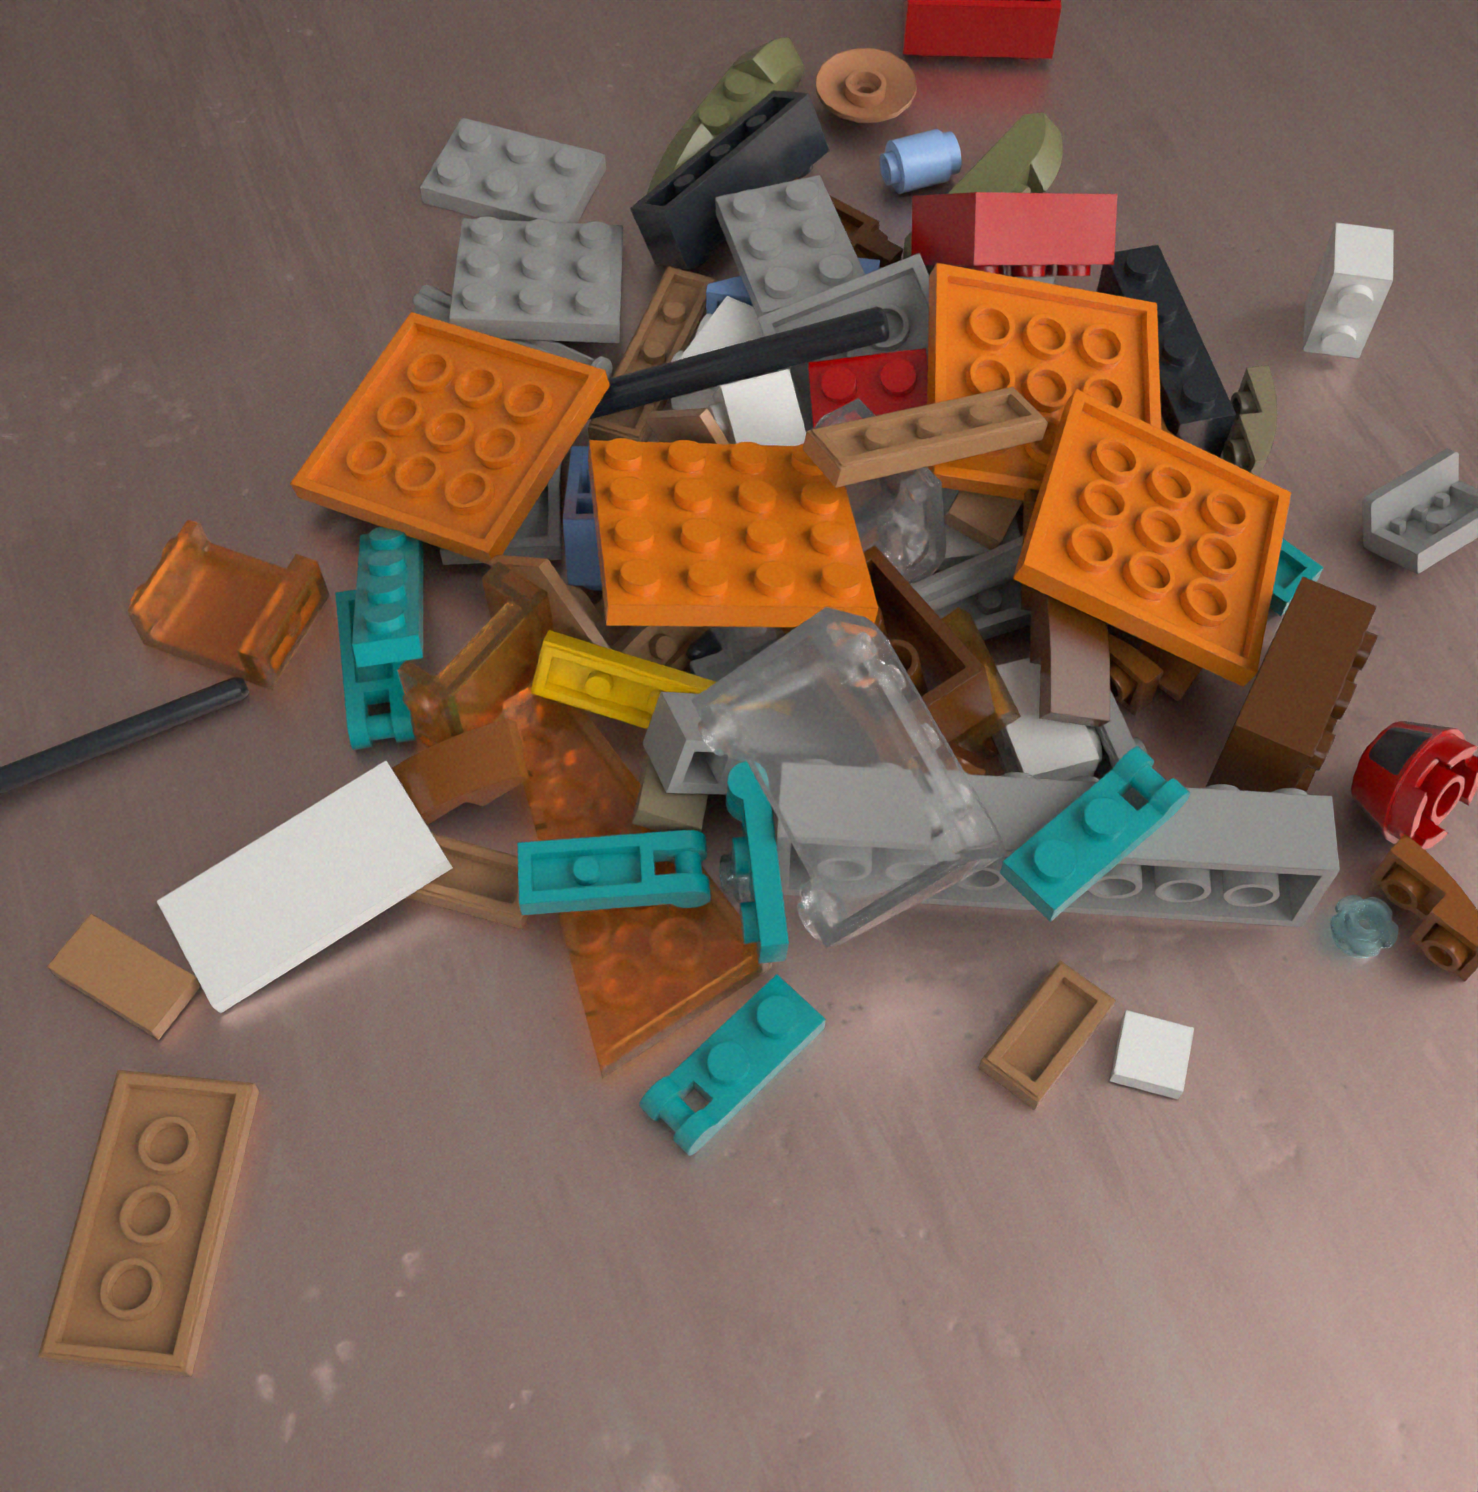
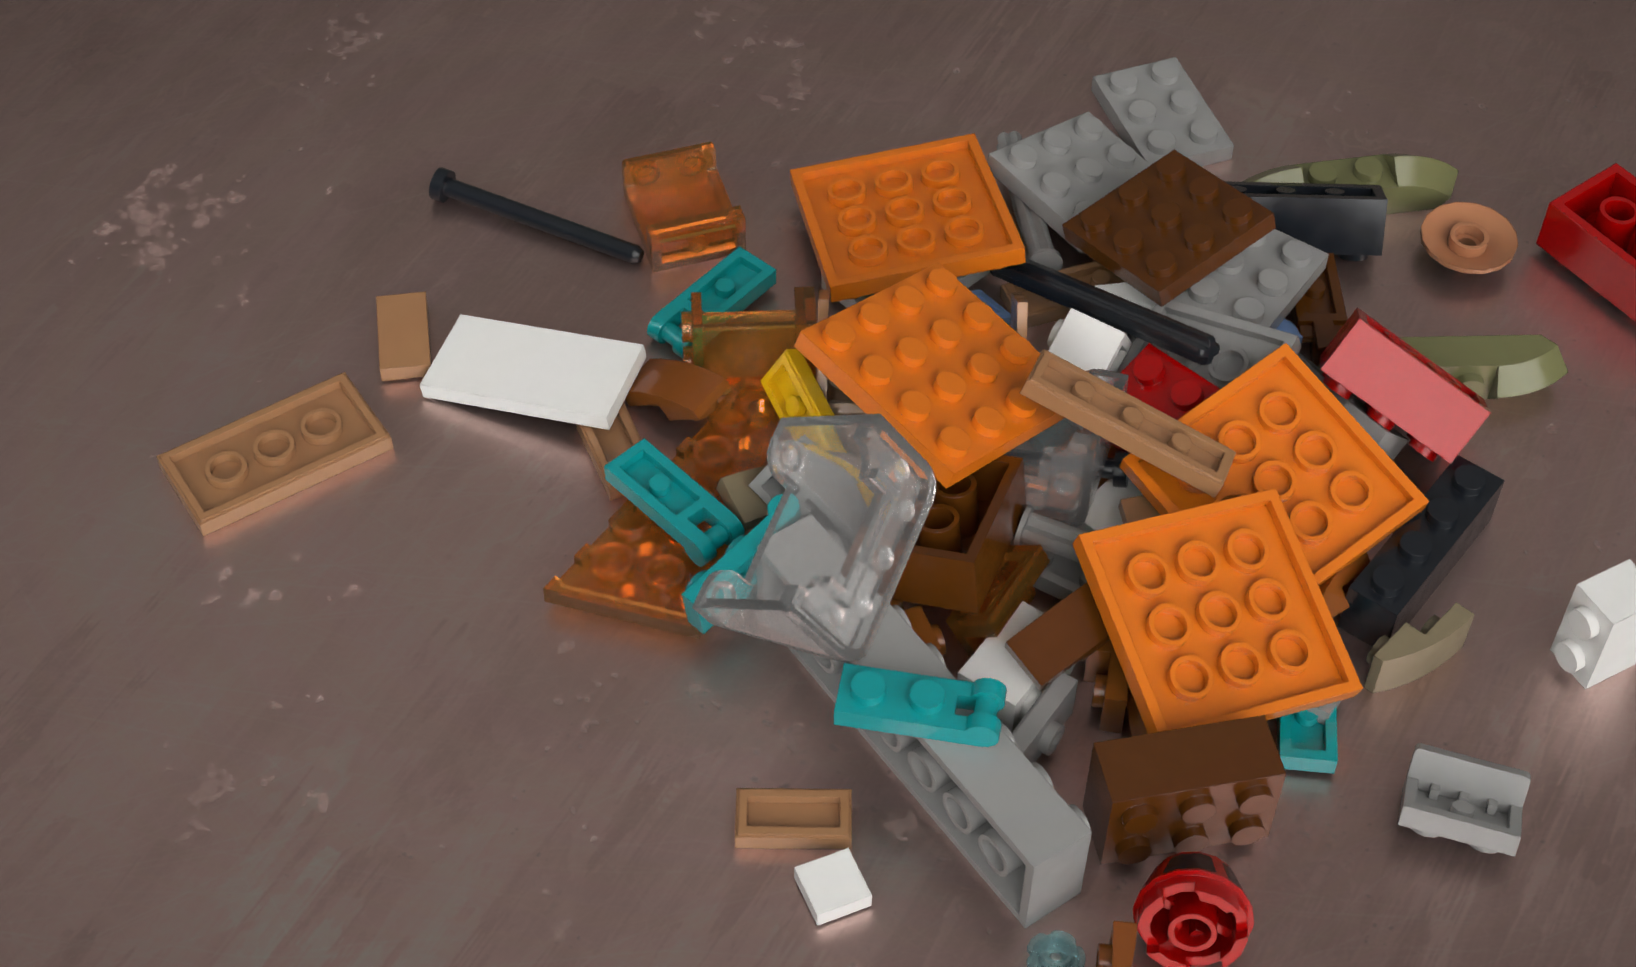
camera: 50 degrees right, 10 degrees down
teal plate [352,527,423,668] -> none
teal plate [639,974,826,1156] -> none
light blue brick [879,129,961,194] -> none
none -> reddish brown plate [1062,149,1276,307]

